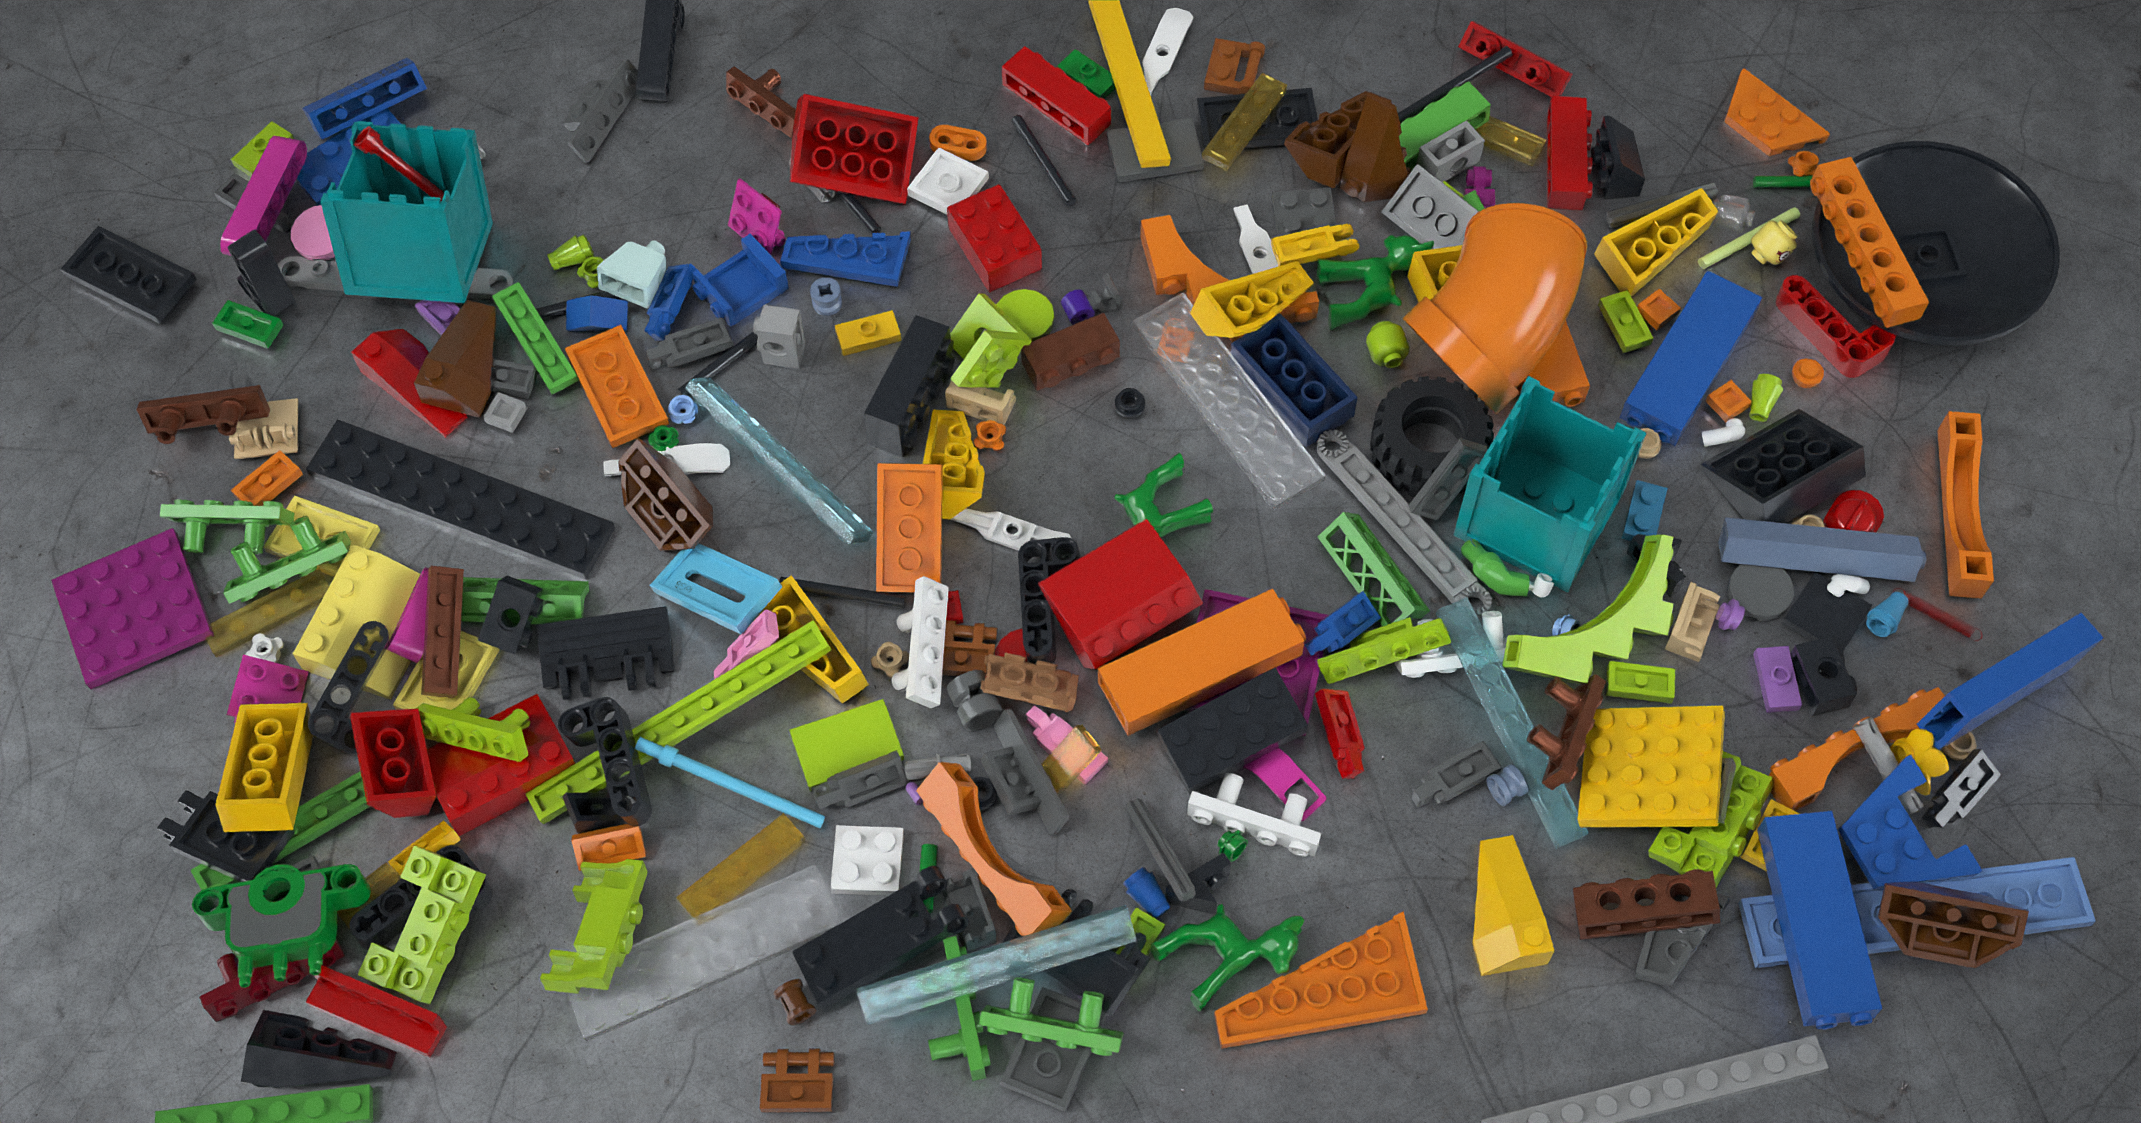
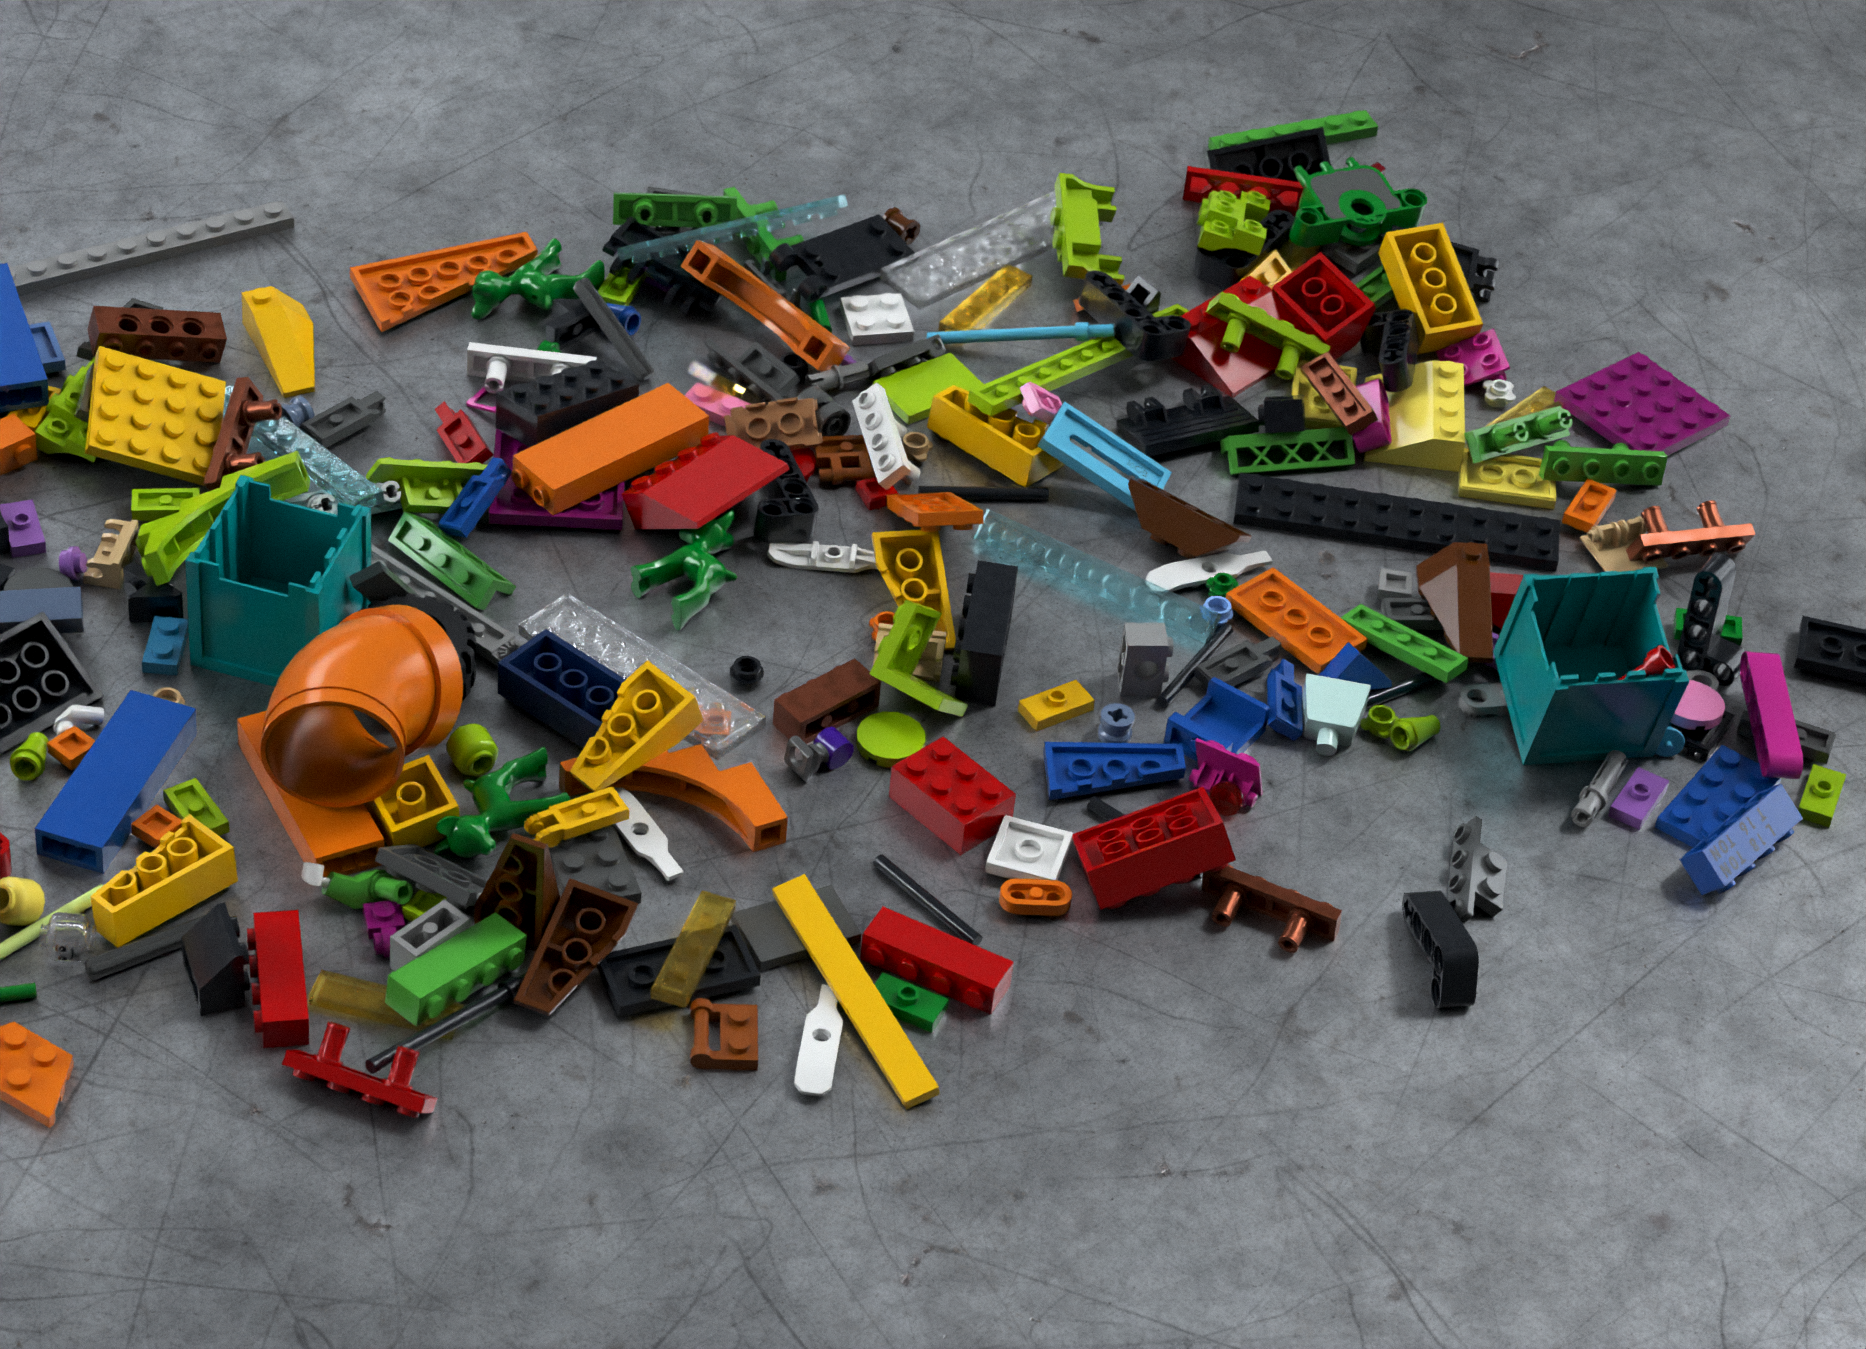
camera: 160 degrees right, 20 degrees down
dark orange plate [760,1048,835,1112] -> none

